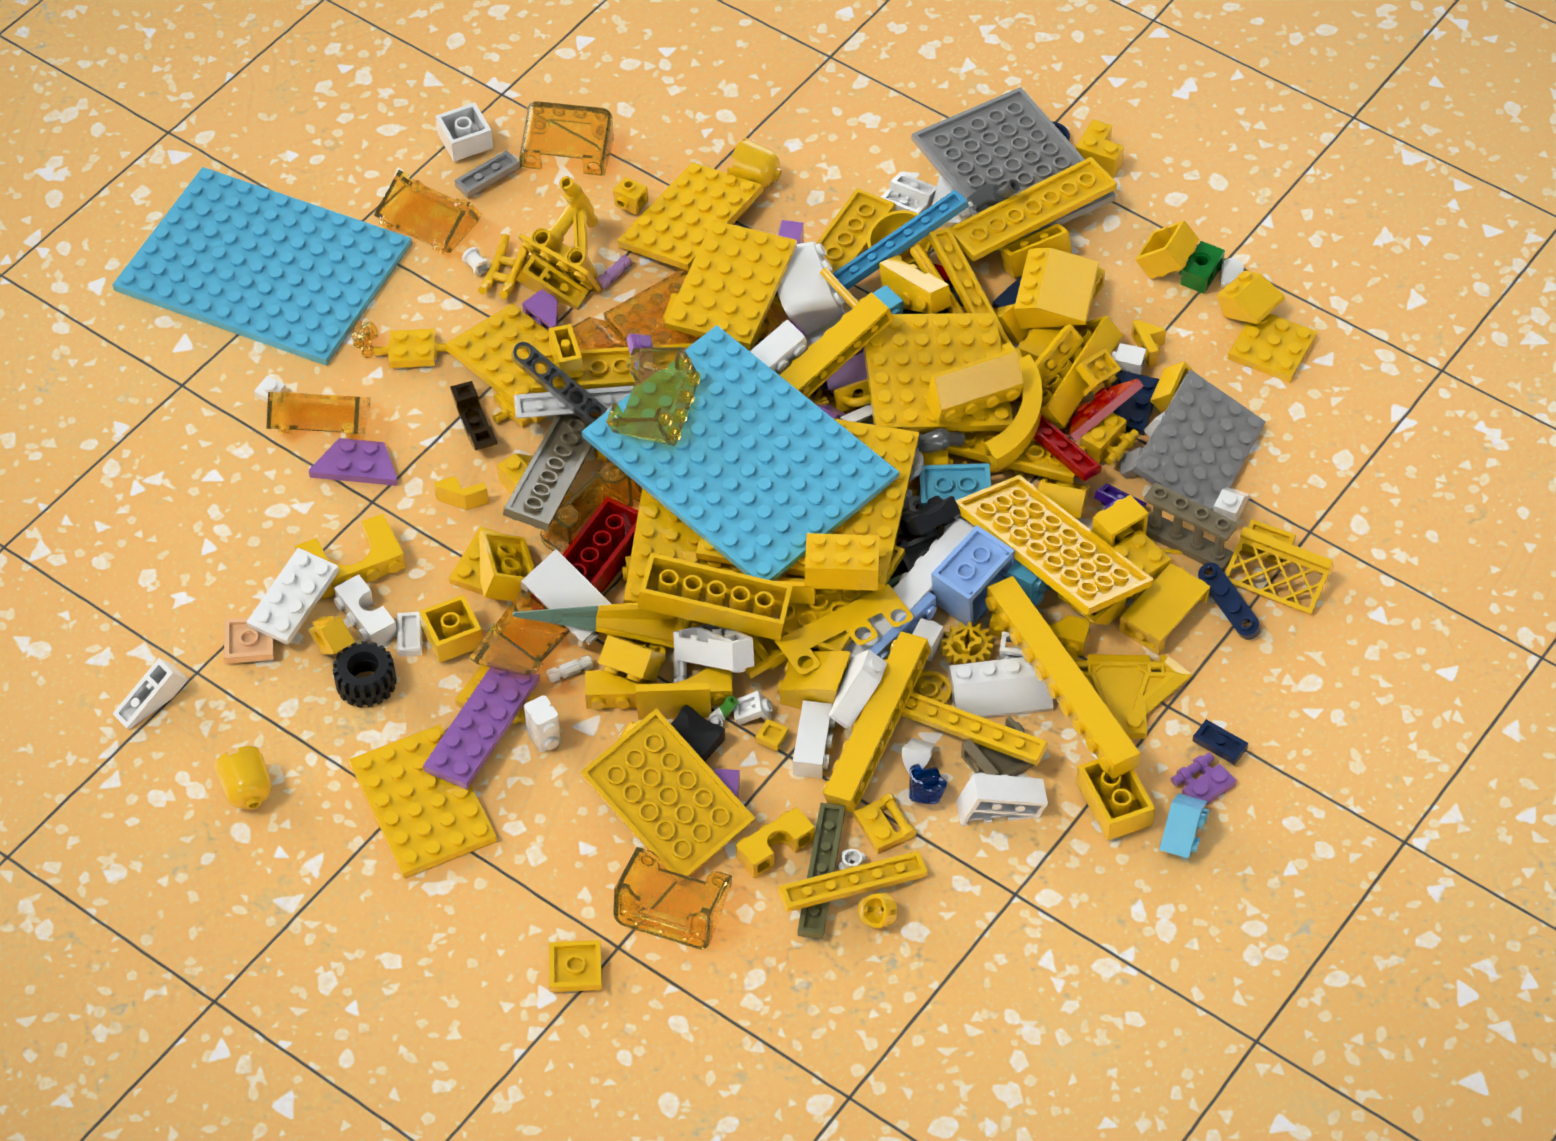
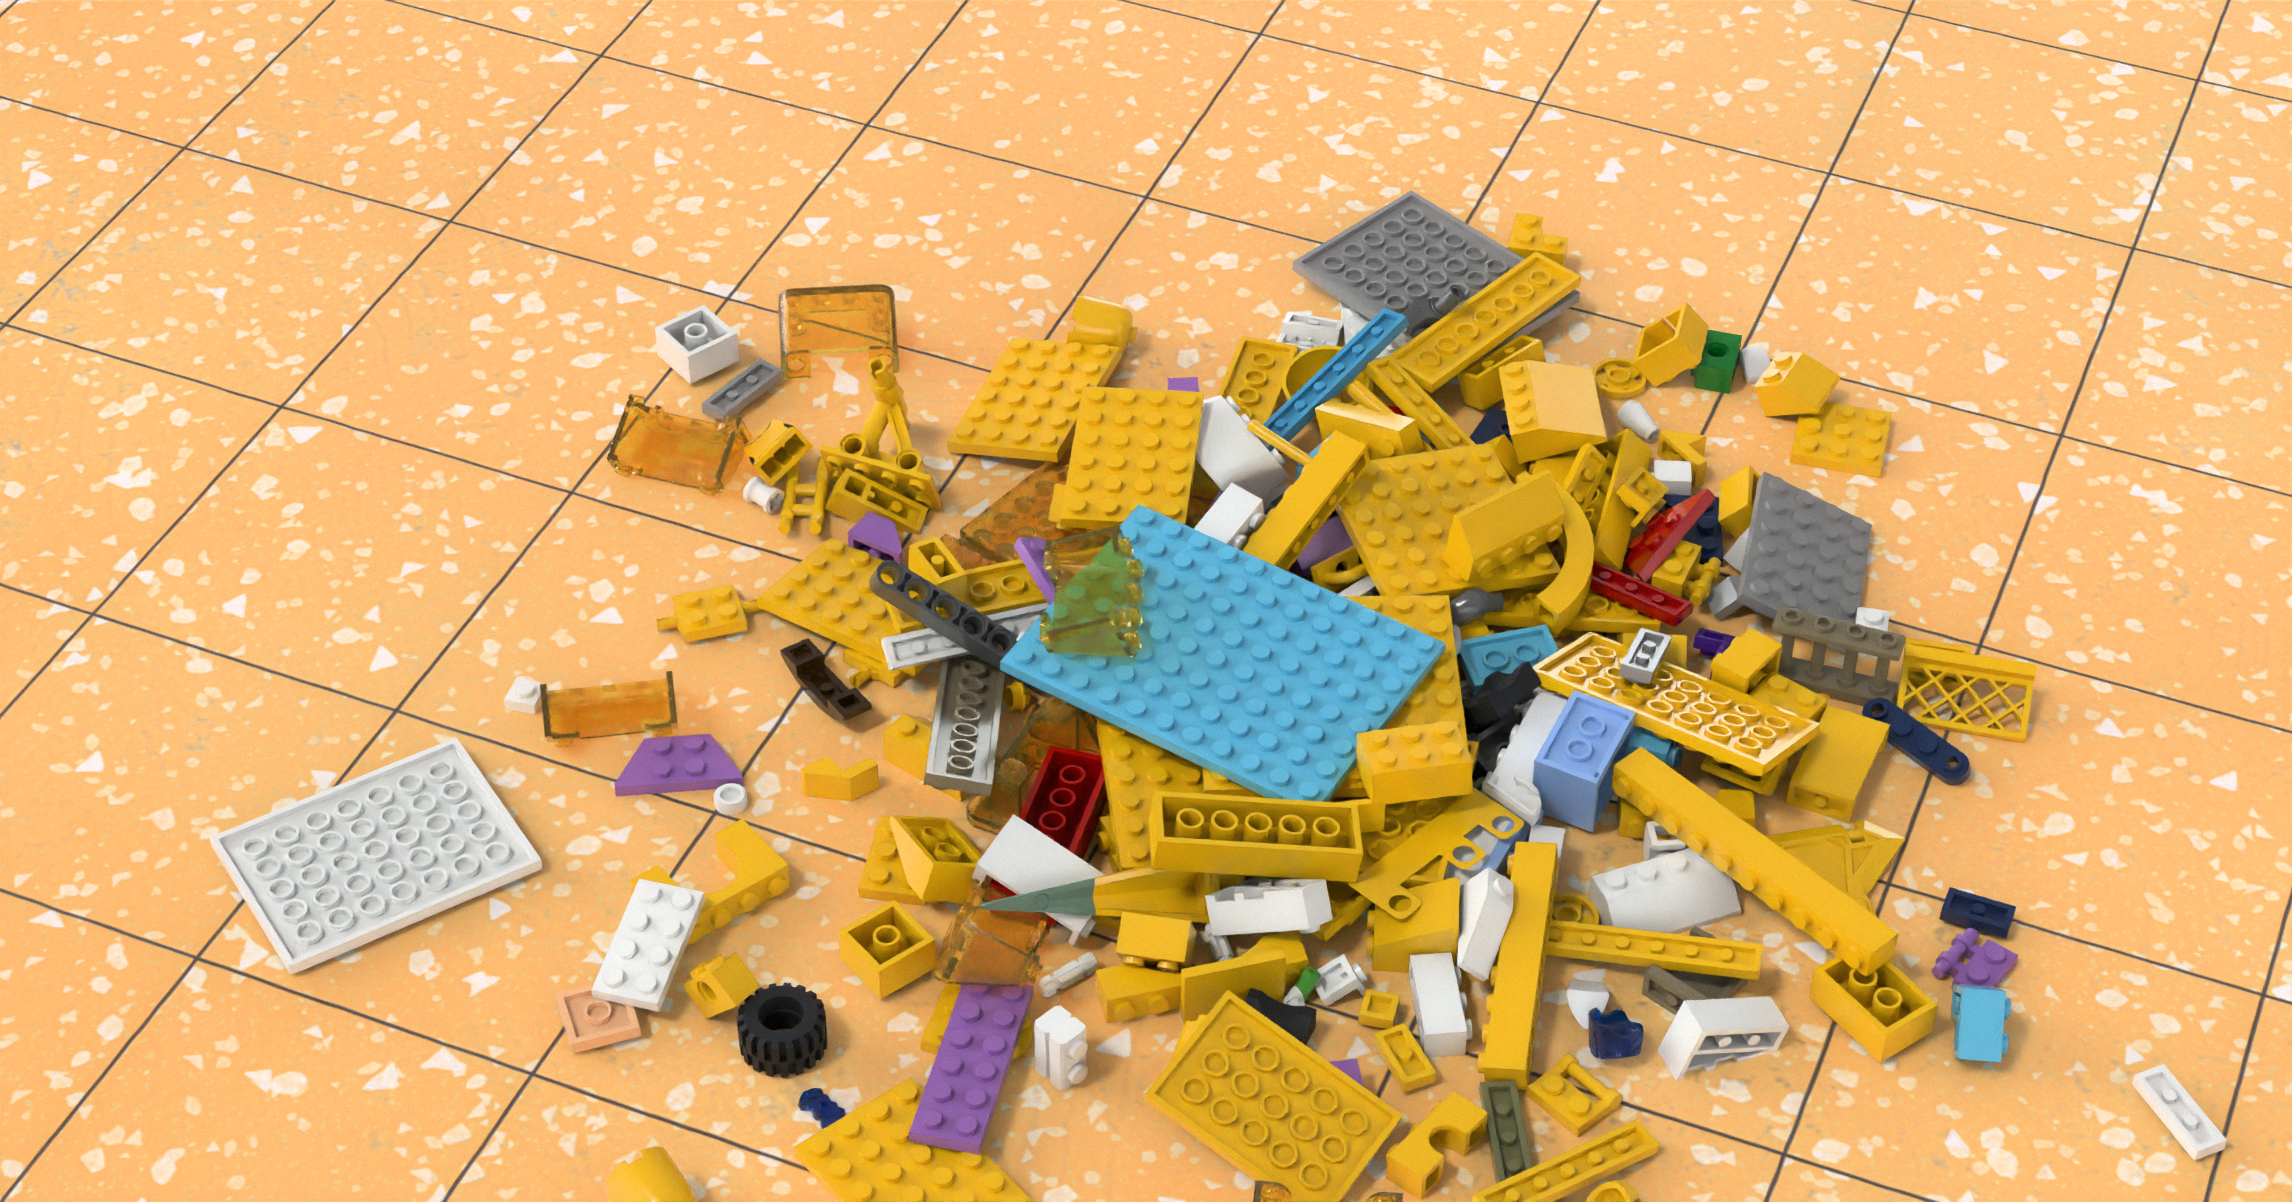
camera: 15 degrees left, 10 degrees down
medium azure plate [112,167,412,366] -> none
white slope [113,658,189,730] -> none
white arch [334,575,397,646] -> none
clear yellow plate [351,321,379,358] -> none
white tile [397,612,423,657] -> none
lavender axle [597,255,632,289] -> none
yellow brick [613,176,648,215] -> none
white plate [838,849,866,870] -> none
yellow gear [941,622,993,665] -> none
none -> white plate [210,738,543,975]
none -> white tile [714,783,748,815]
none -> yellow torso [743,419,813,486]
none -> clear blue piece [798,1088,846,1129]
none -> yellow plate [1373,1023,1436,1092]
none -> white plate [1482,775,1542,826]
none -> yellow wheel [1592,358,1646,400]
none -> white cone [1617,400,1661,442]
none -> light grey plate [1618,628,1672,684]
none -> white plate [2132,1064,2227,1161]

